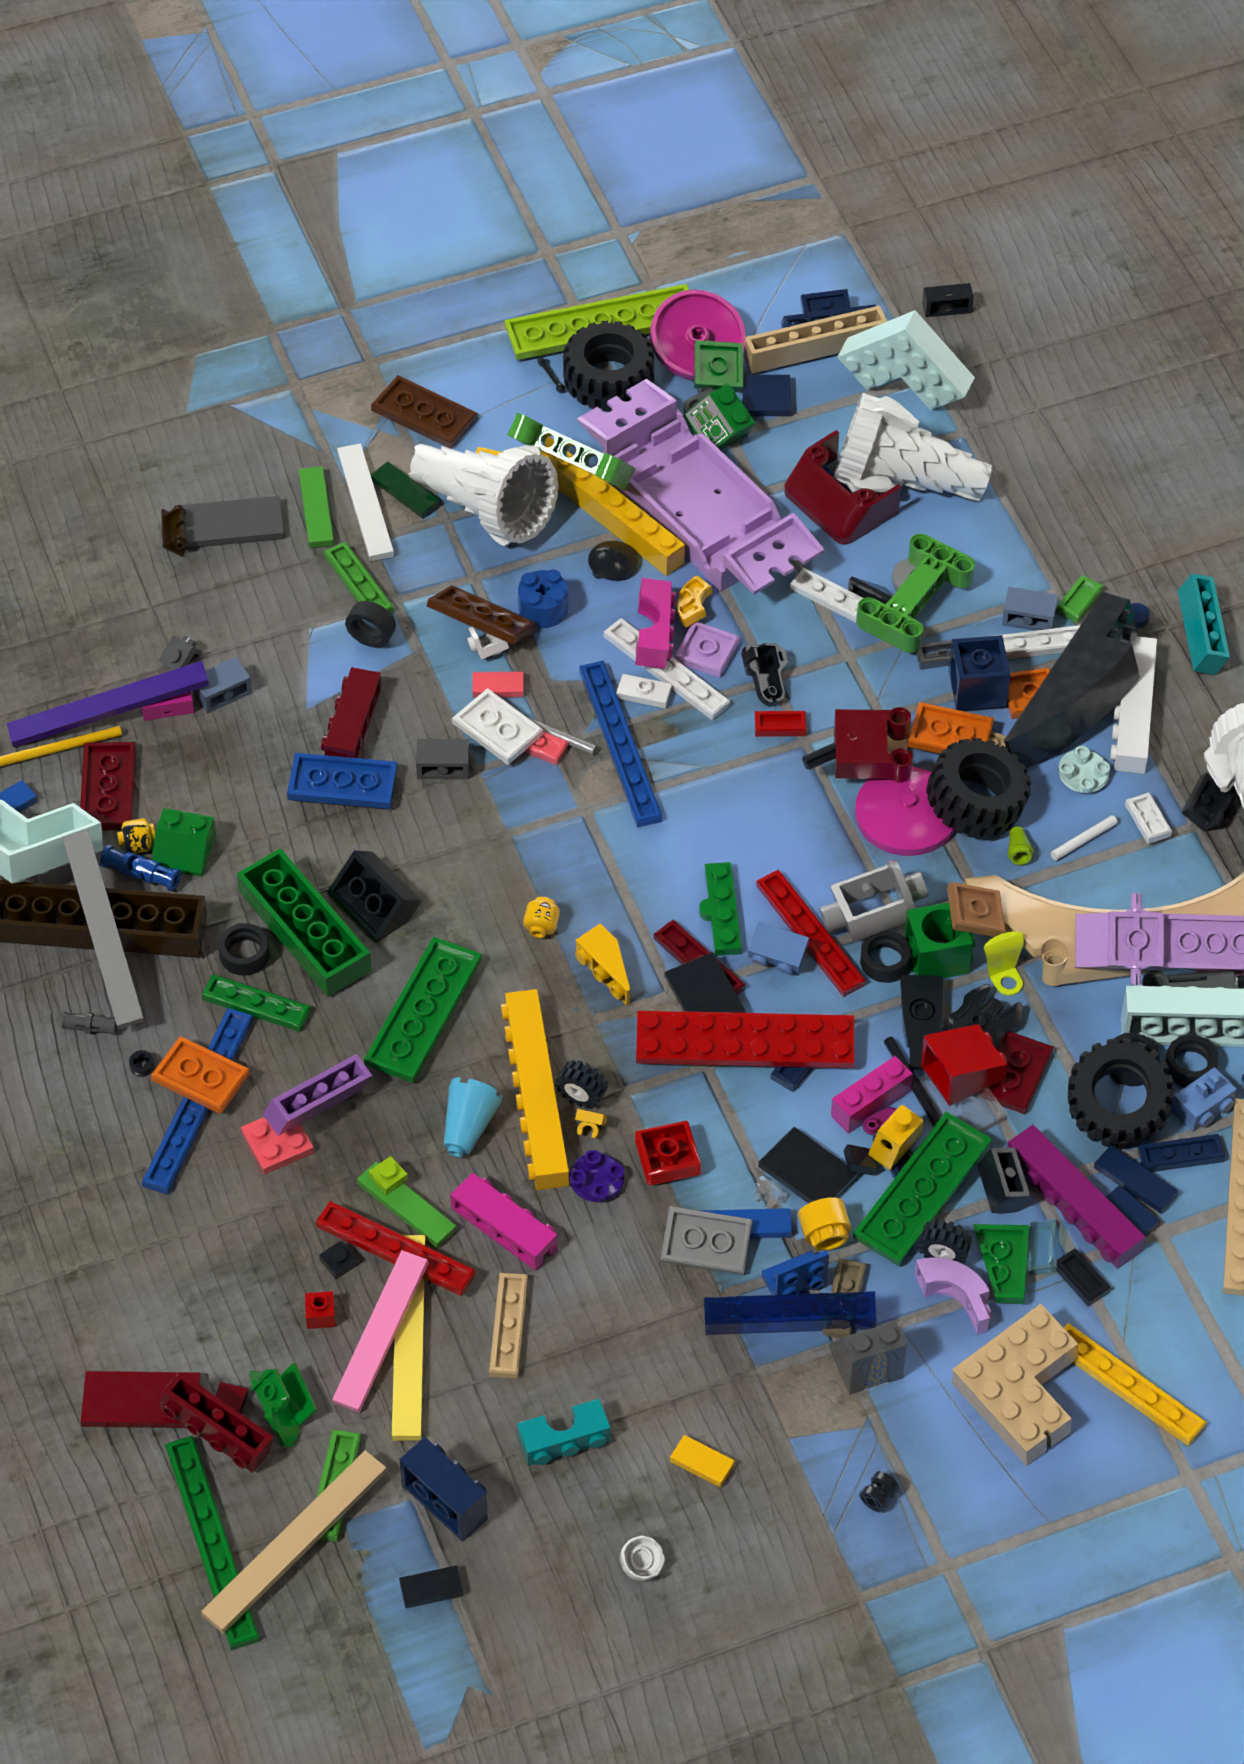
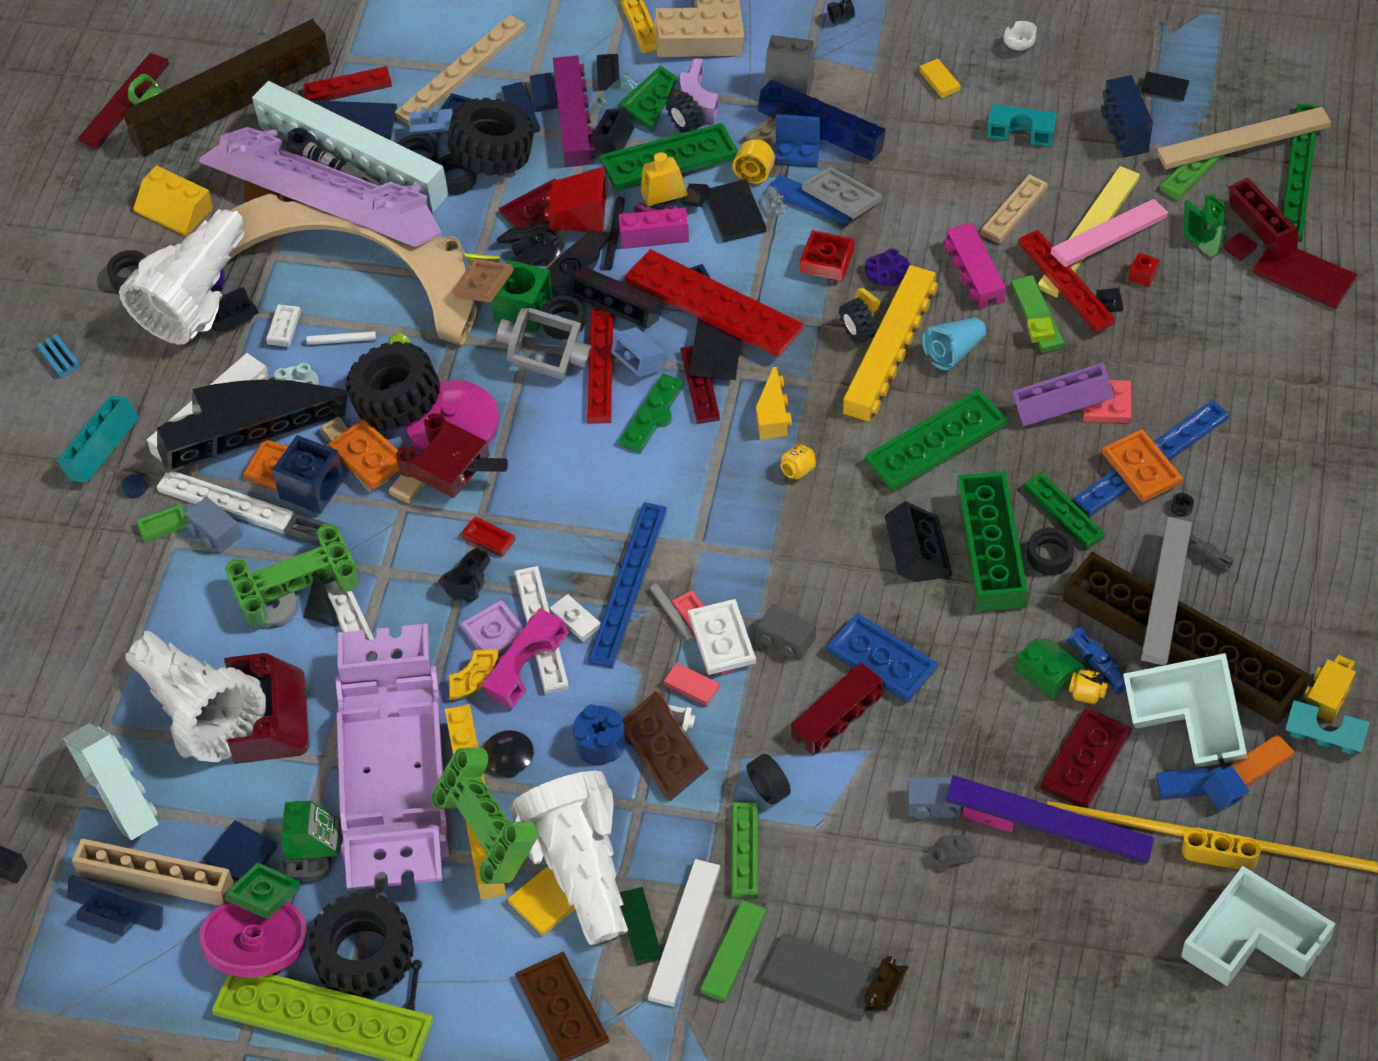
camera: 145 degrees left, 0 degrees up
none -> black brick [567,267,663,328]

